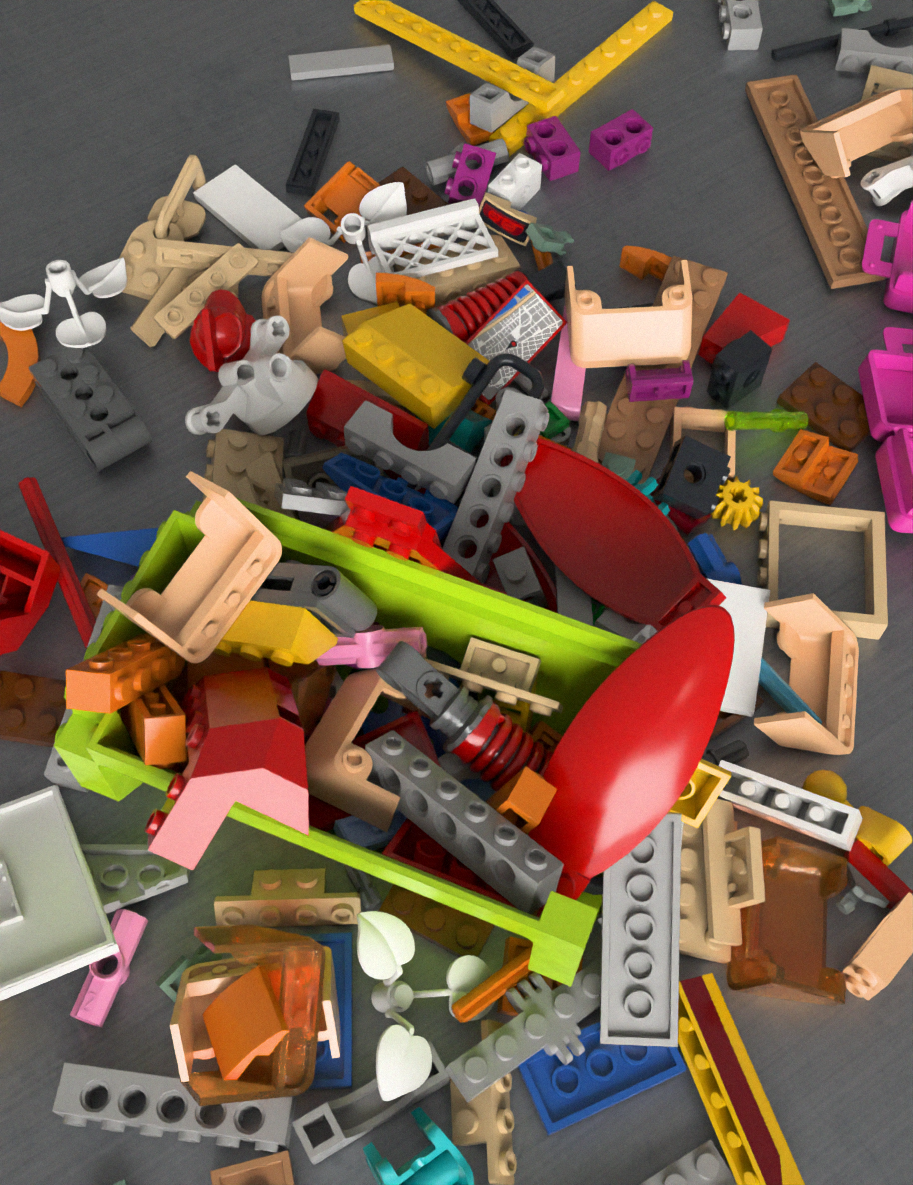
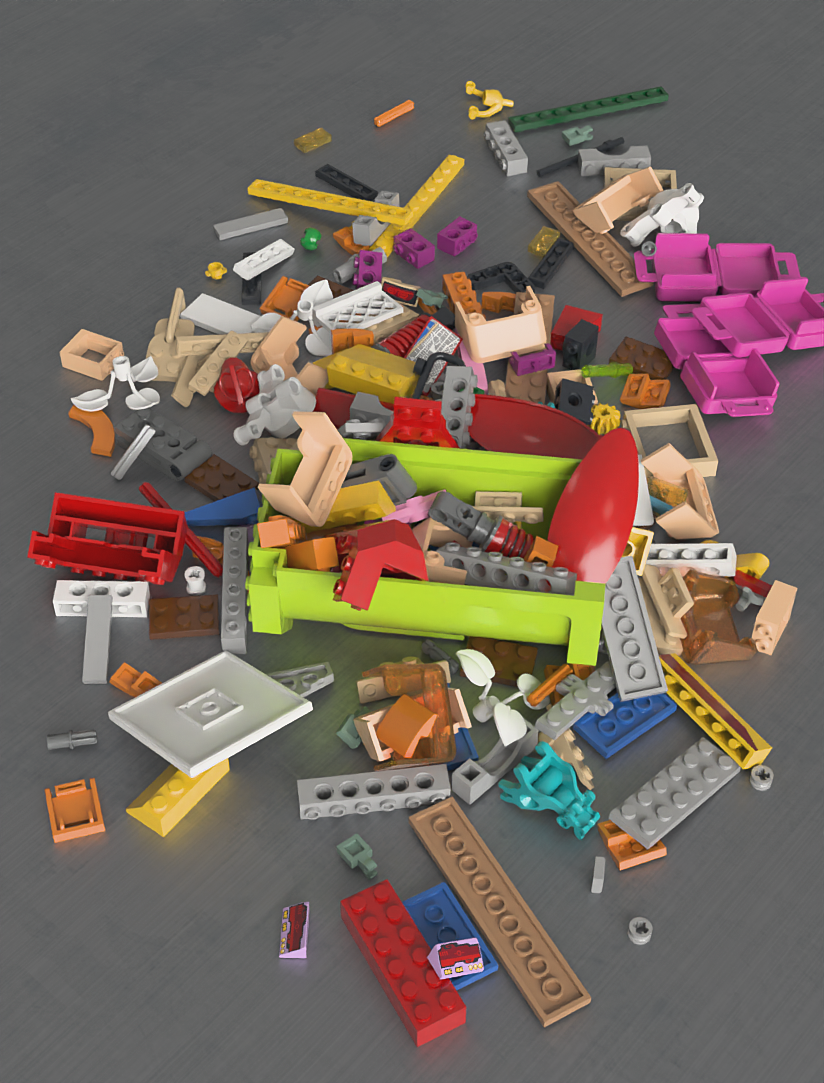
camera: 15 degrees left, 15 degrees down
bright pink piece [70,909,148,1028] -> none
white brick [487,153,542,210] -> none
none -> light nougat window [60,329,124,381]
none -> light grey axle [111,424,155,480]
none -> reddish brown plate [184,454,259,502]
none -> white bush [184,566,206,596]
none -> yellow plate [205,262,227,279]
none -> white plate [233,239,294,280]
none -> green piece [300,227,322,251]
none -> orange brick [442,272,487,321]
none -> black beam [467,262,535,294]
none -> clear yellow plate [528,226,560,257]
none -> black tile [528,238,574,289]
none -> hinge [641,241,657,257]
none -> clear yellow plate [646,476,689,507]

